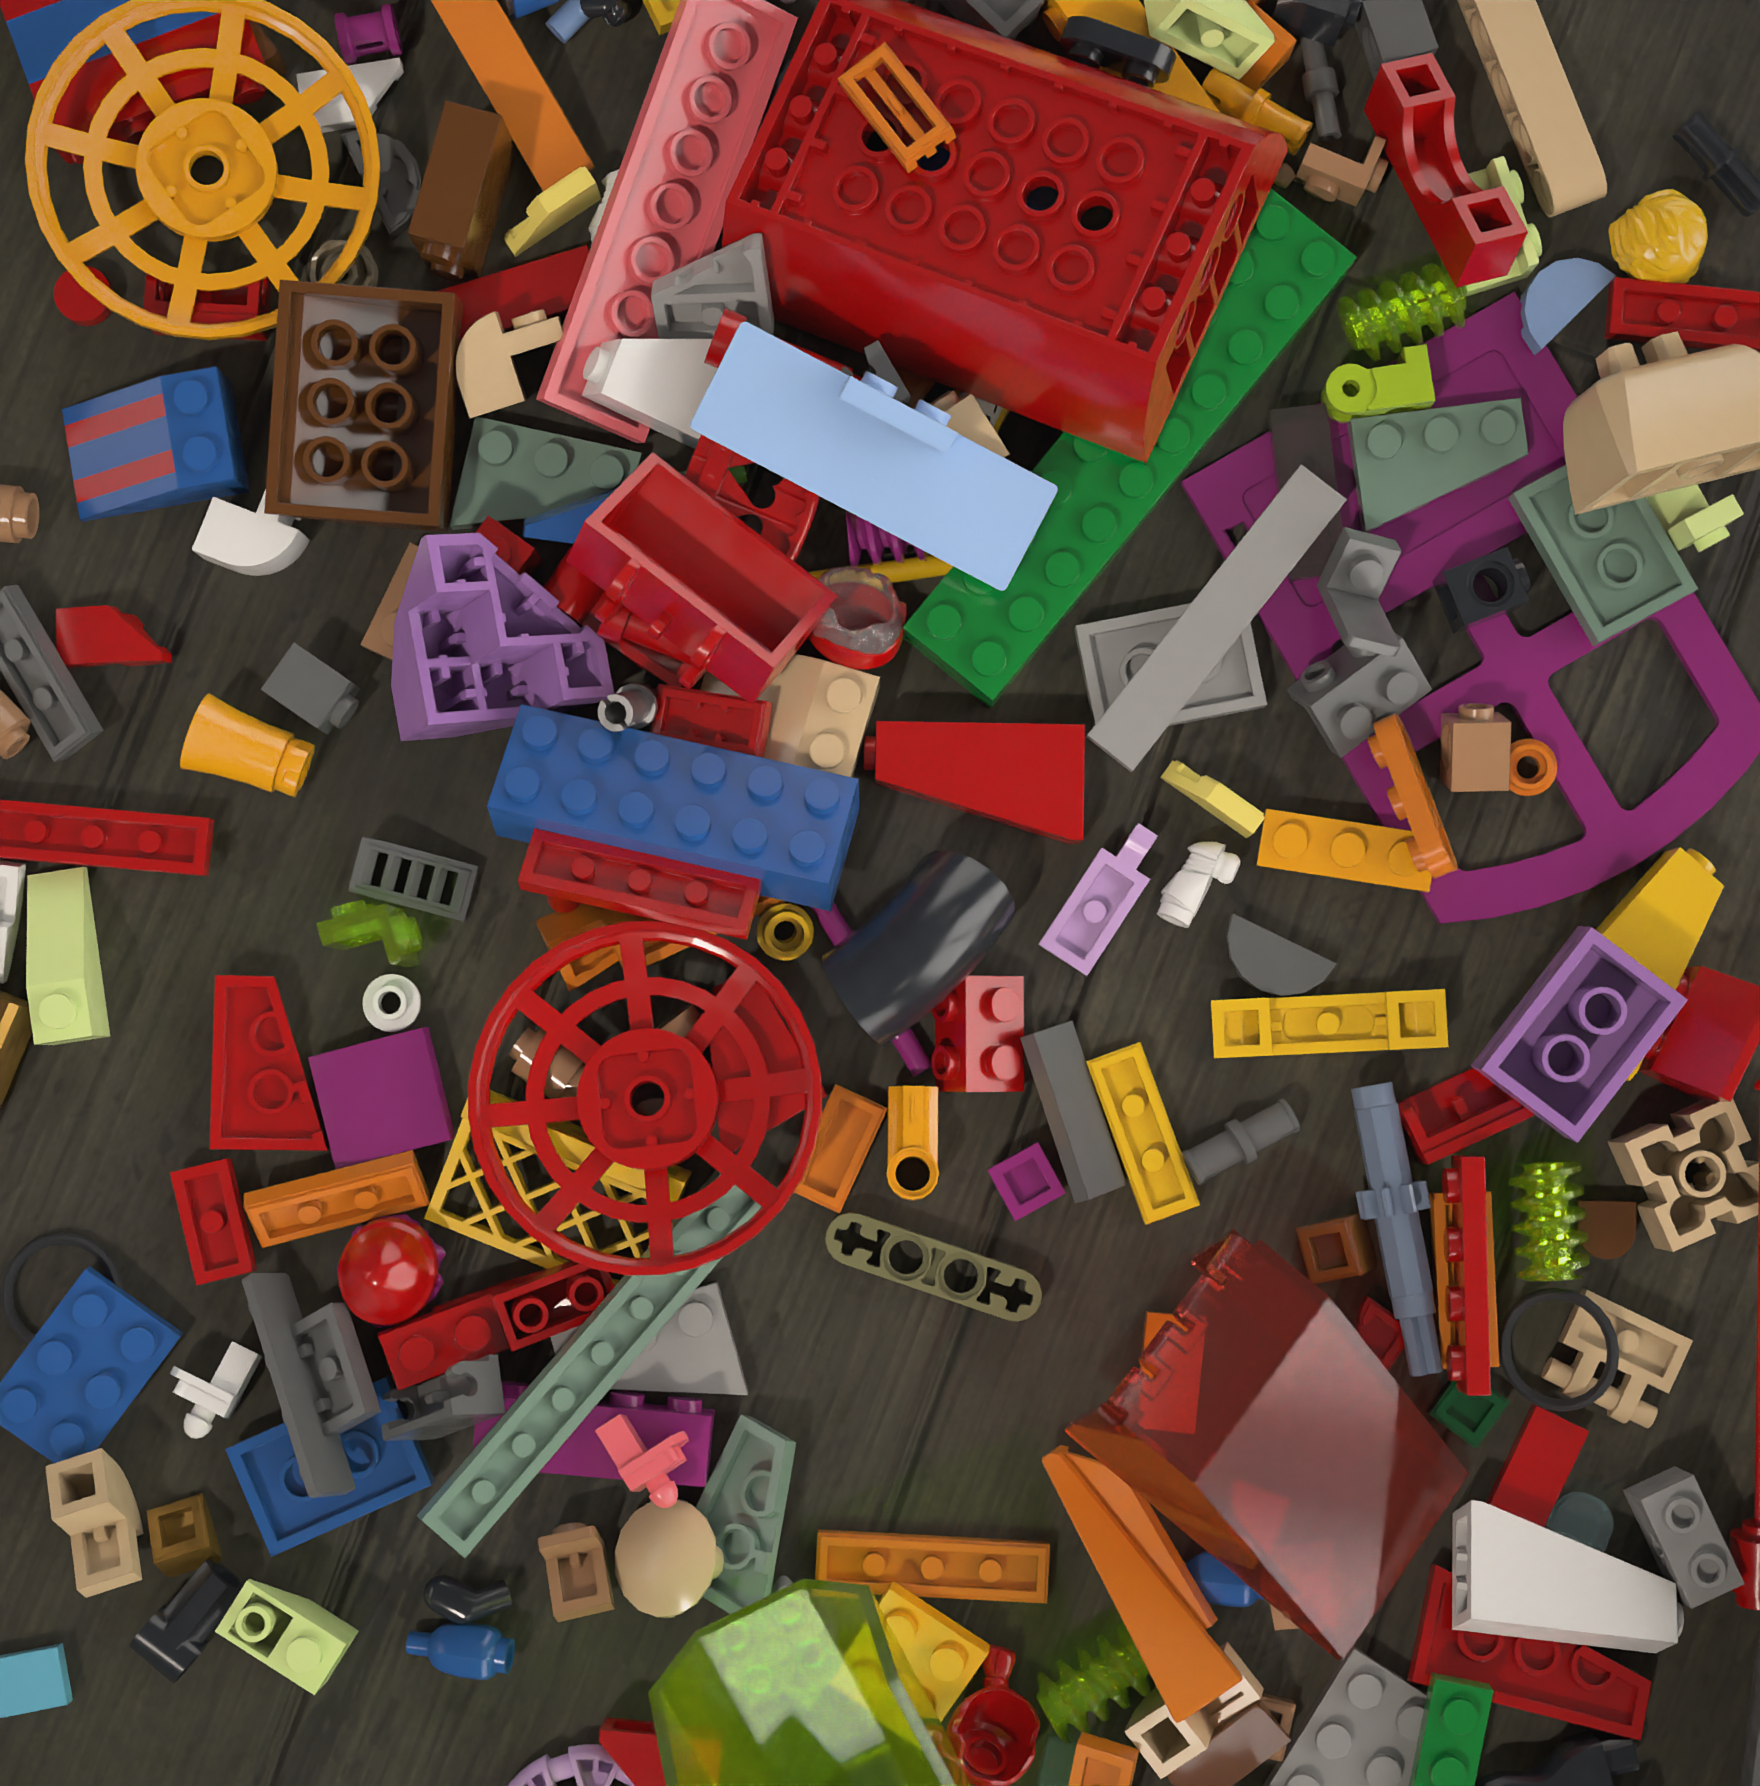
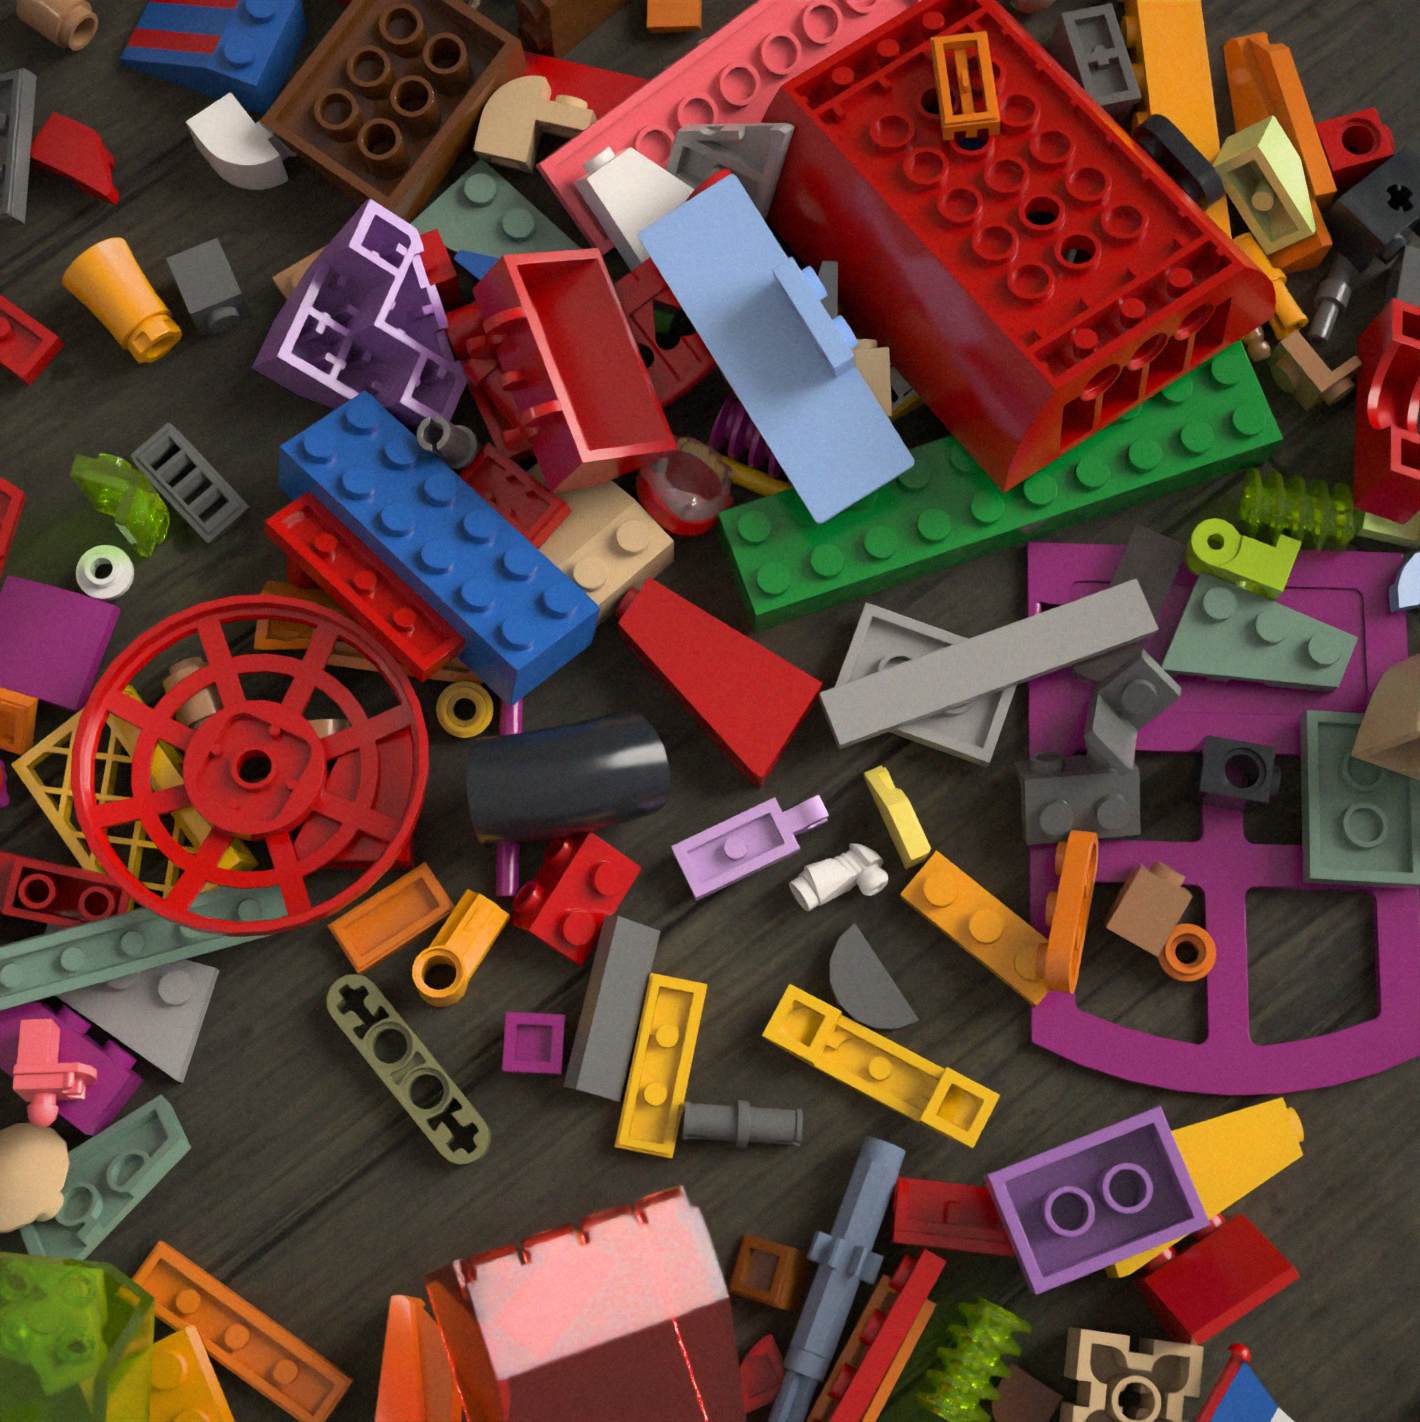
camera: 25 degrees right, 10 degrees down
light yellow tile [503,166,601,257] -> none

